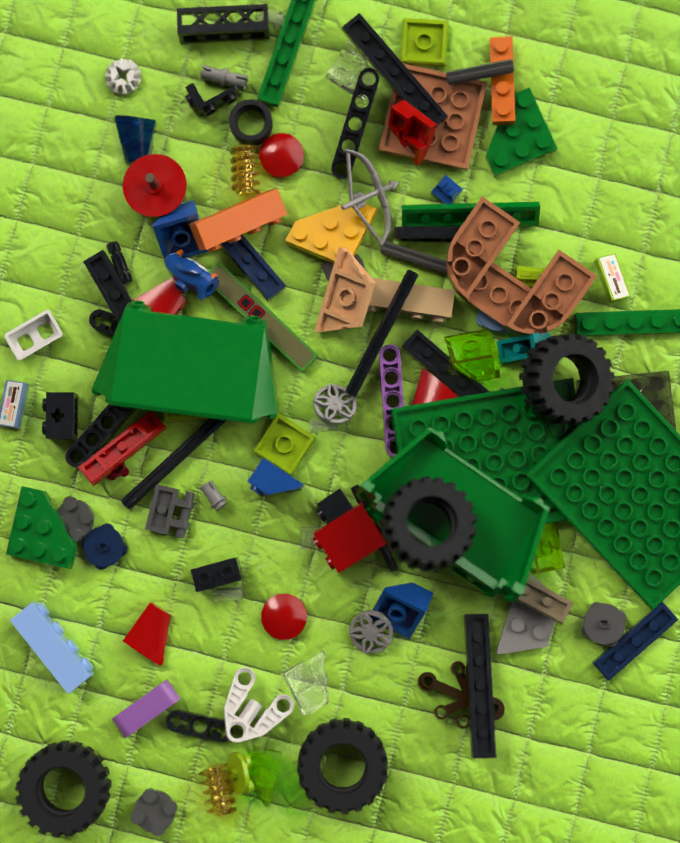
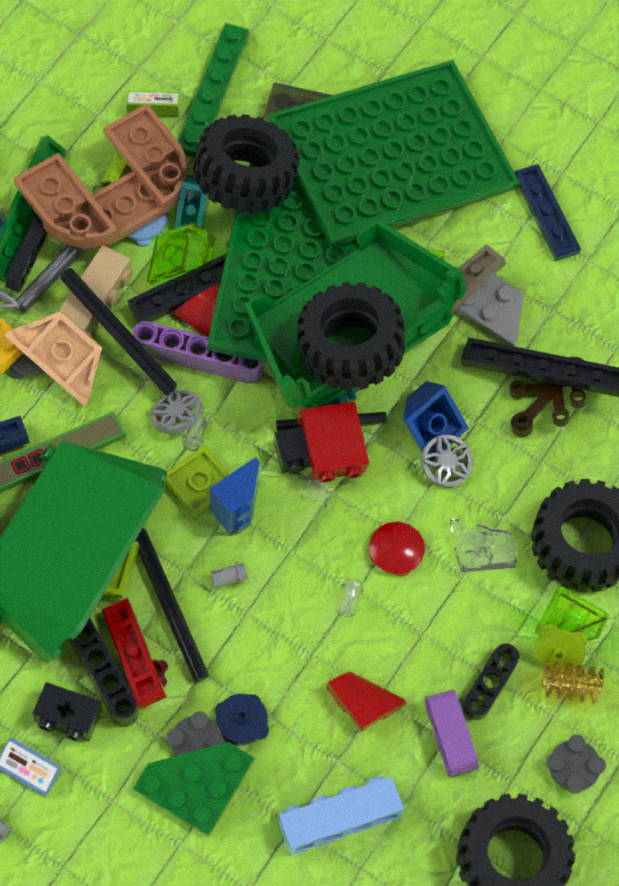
camera: 80 degrees left, 20 degrees down
dark grey plate [145,484,195,538] -> none
black brick [191,557,244,592] -> none
white connector [223,667,294,743] -> none
dark grey piece [582,602,627,647] -> none

